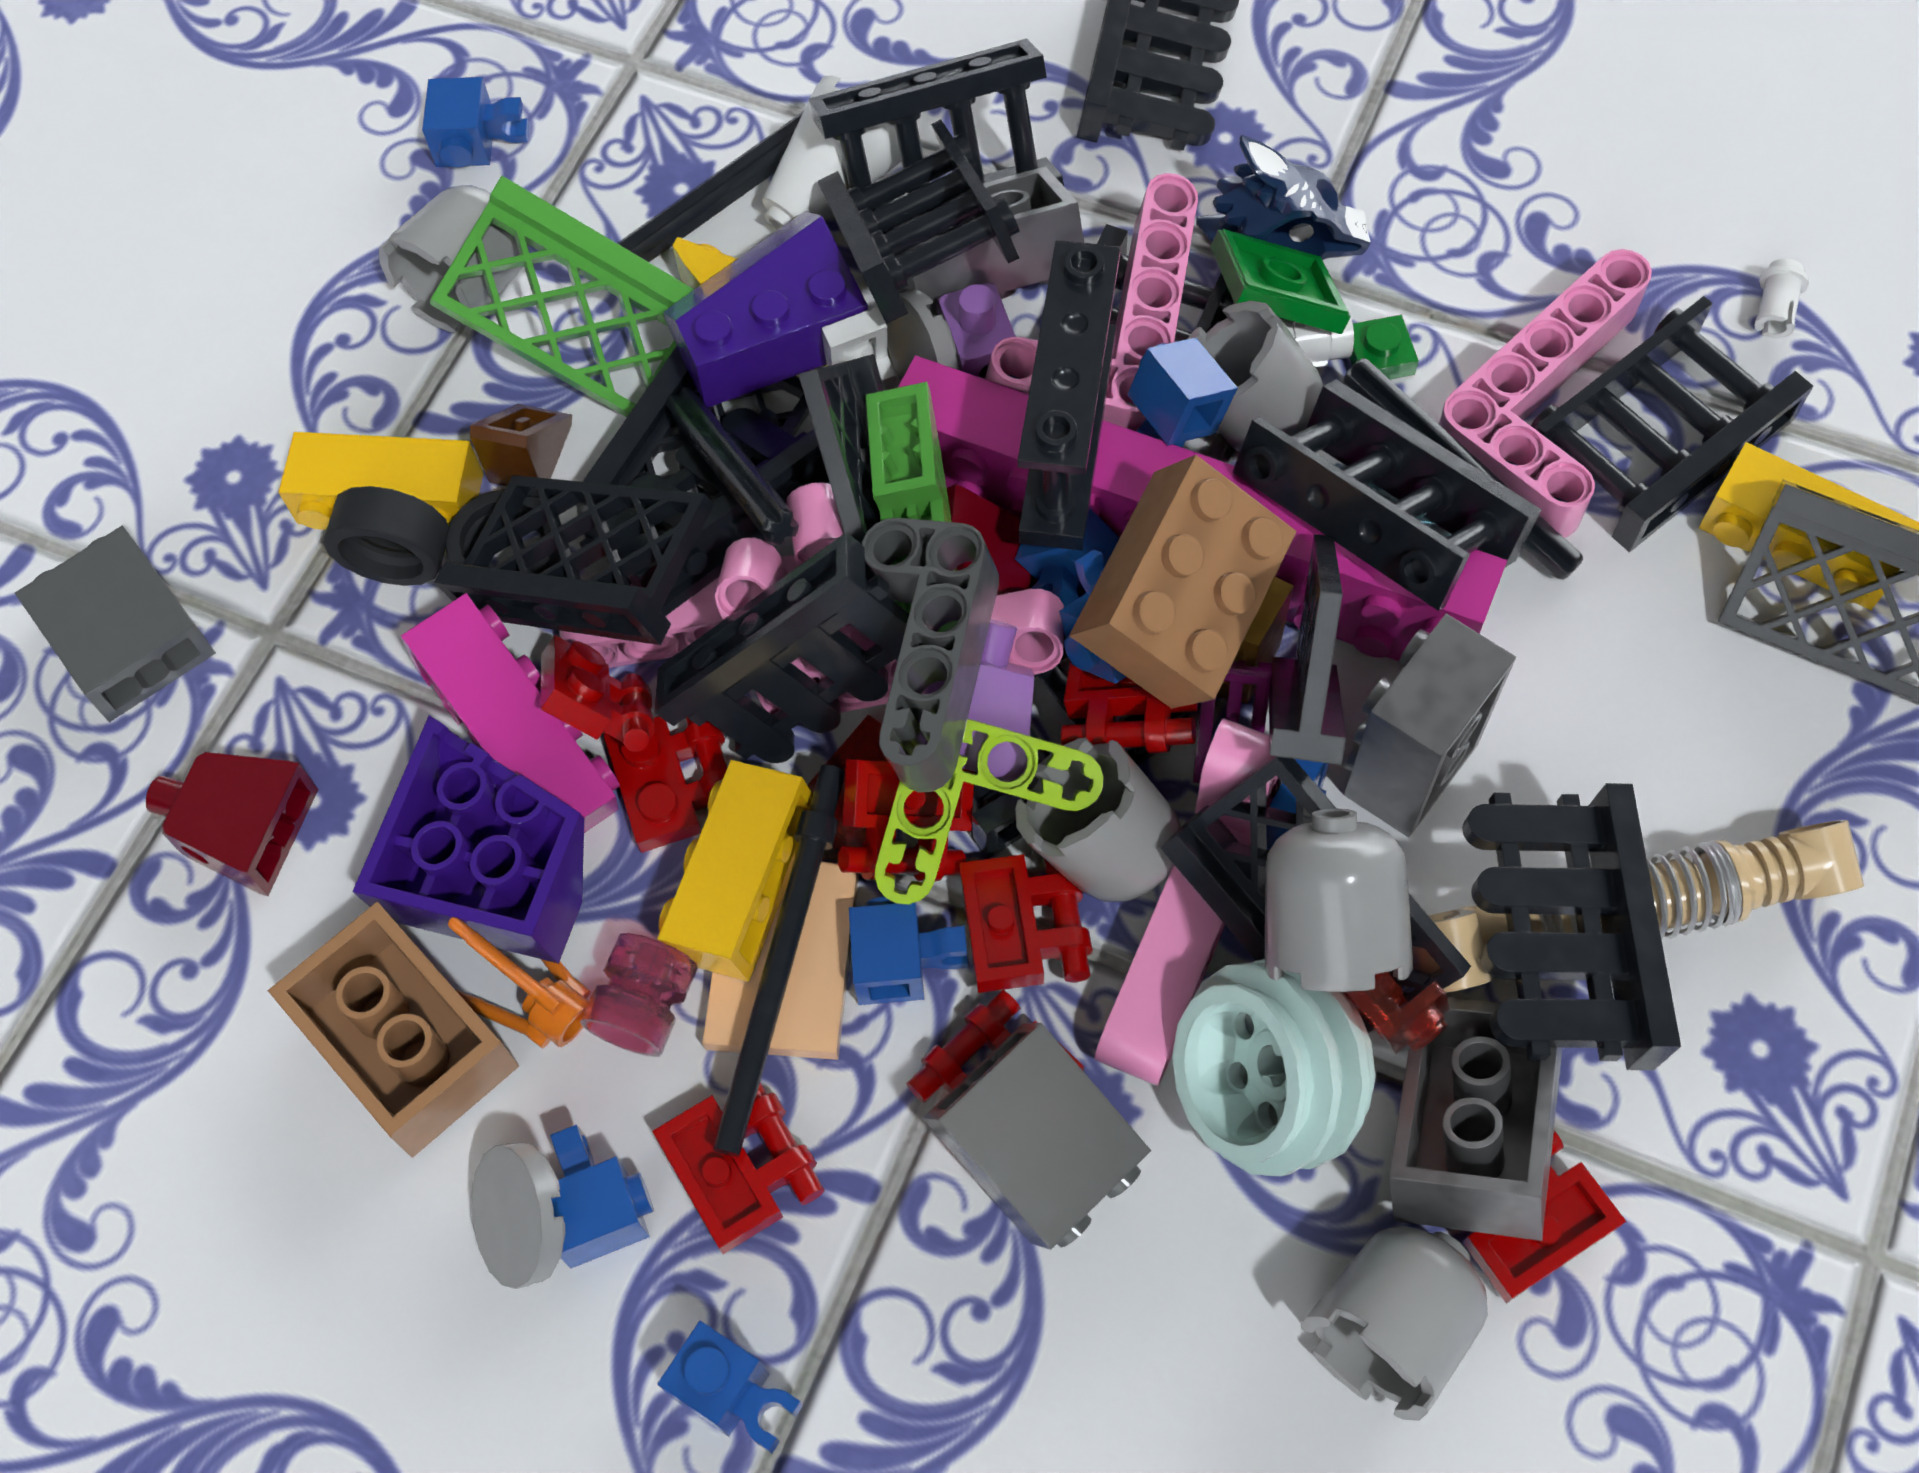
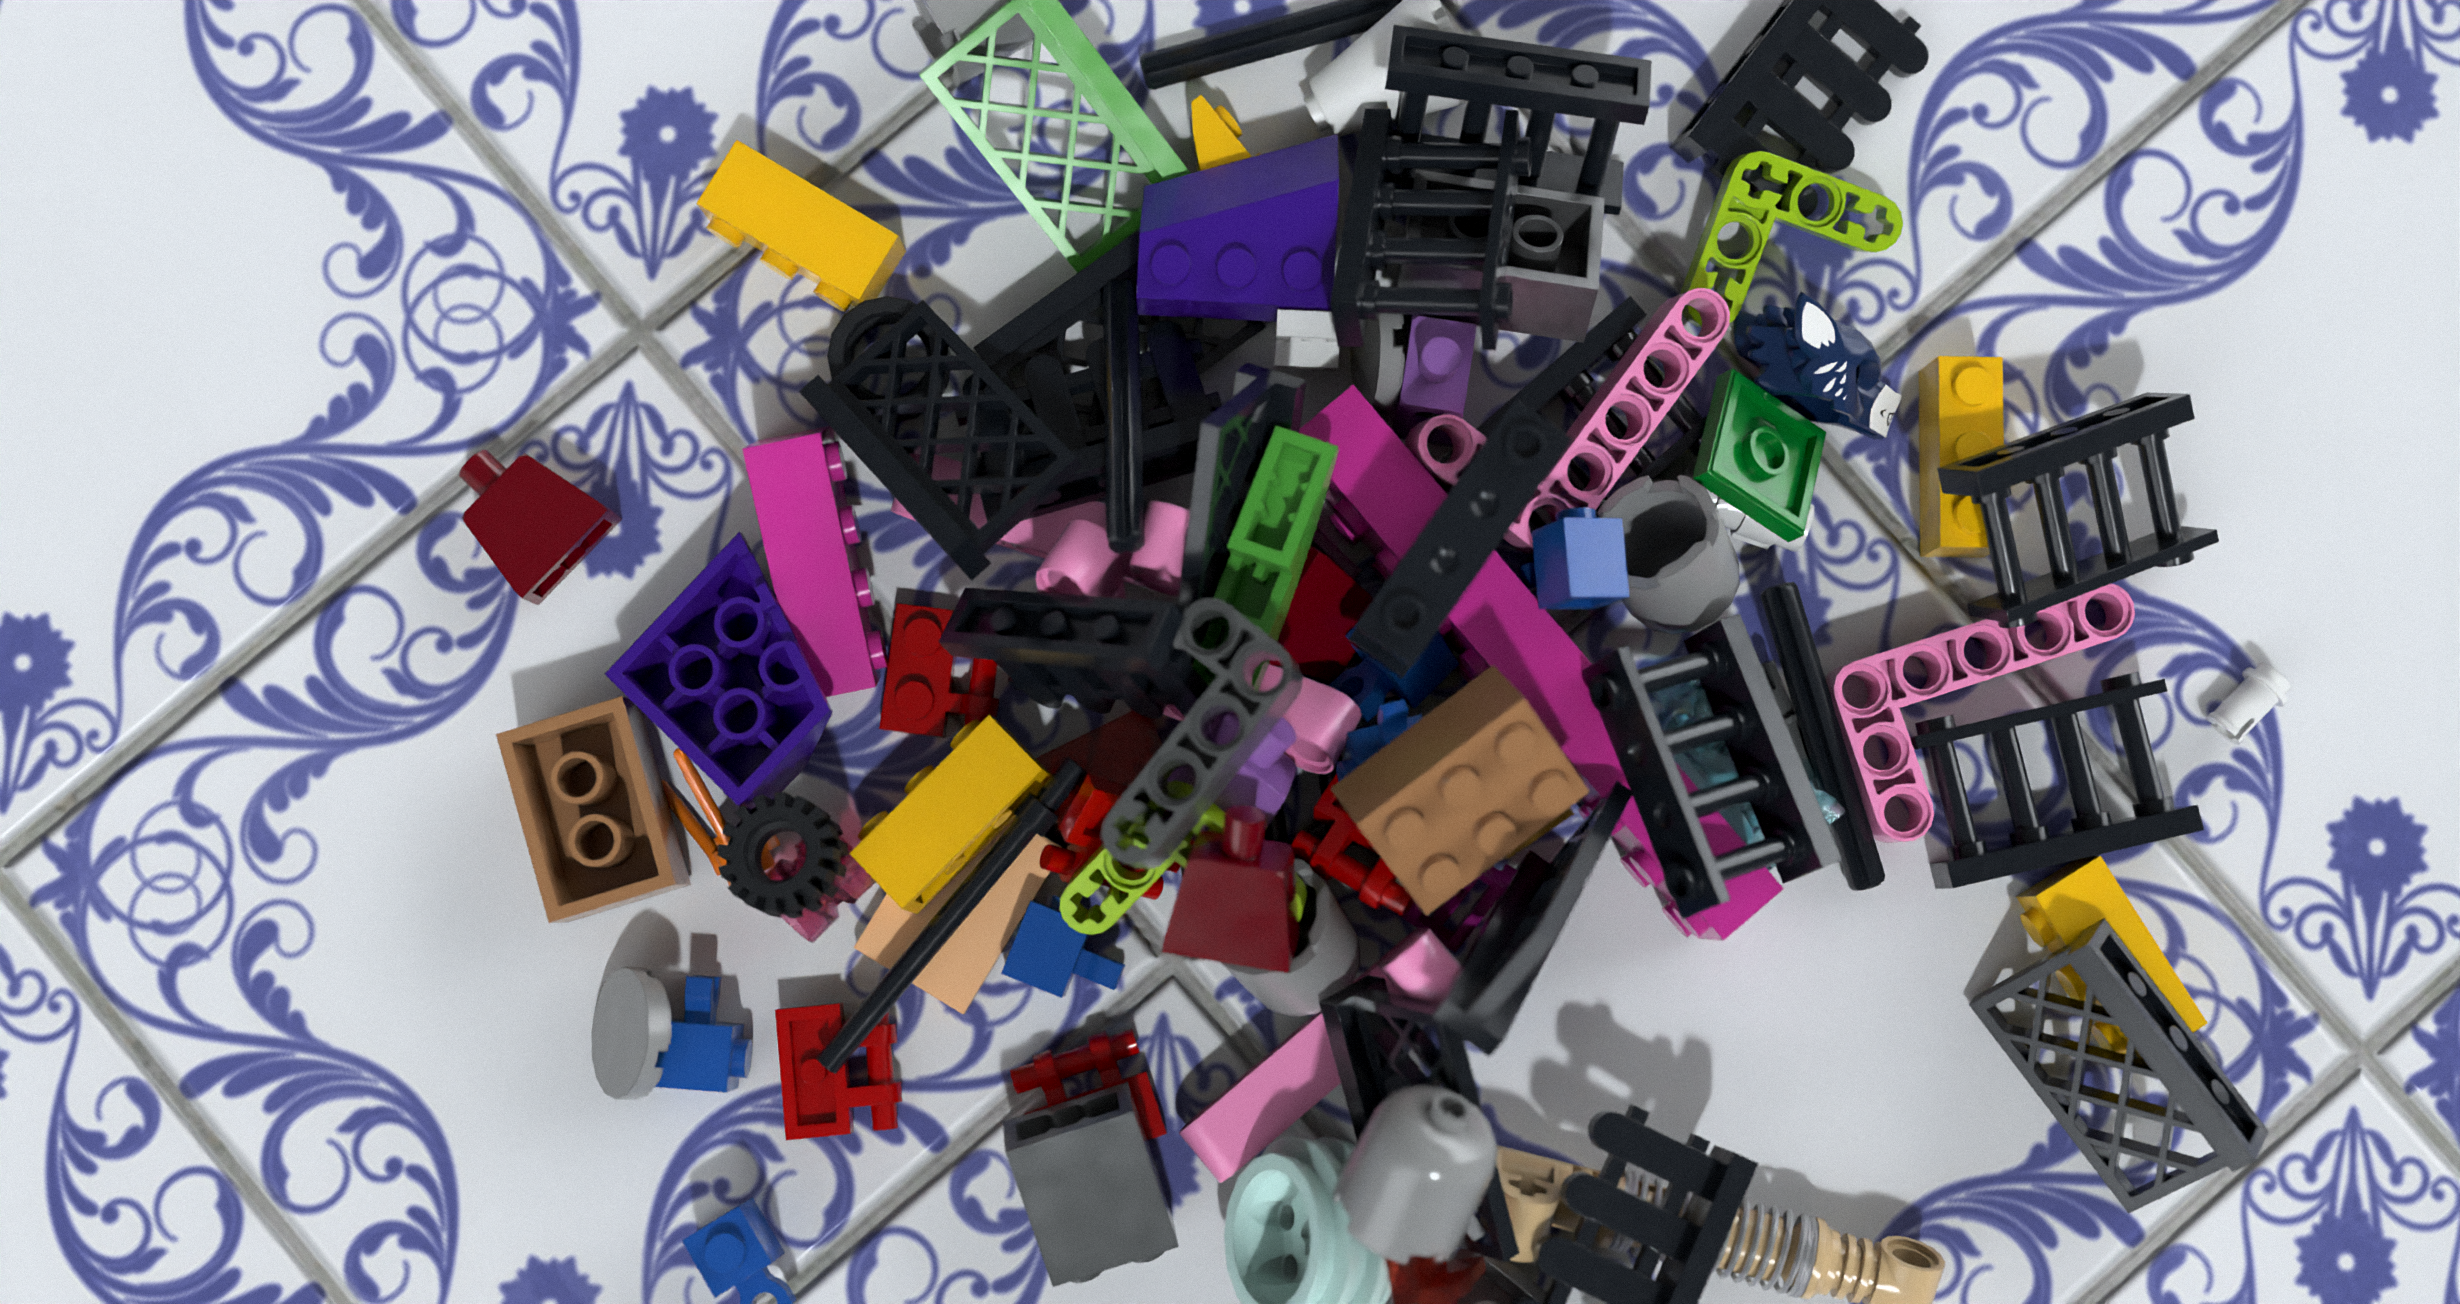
camera: 20 degrees right, 20 degrees up
dark grey brick [15,525,216,723] -> none
black tyre [323,486,449,586] -> none
reddish brown slope [470,404,572,486] -> none
red plate [540,635,655,752] -> none
red plate [959,854,1093,993] -> none
flat silver brick [1344,613,1516,838] -> none
green plate [1349,314,1419,380] -> none
none -> black tyre [717,792,848,918]
none -> dark red torso [1162,805,1299,974]
none -> lime beam [1680,151,1903,327]
none -> yellow brick [1918,356,2004,558]
none -> black fence [1937,392,2219,628]

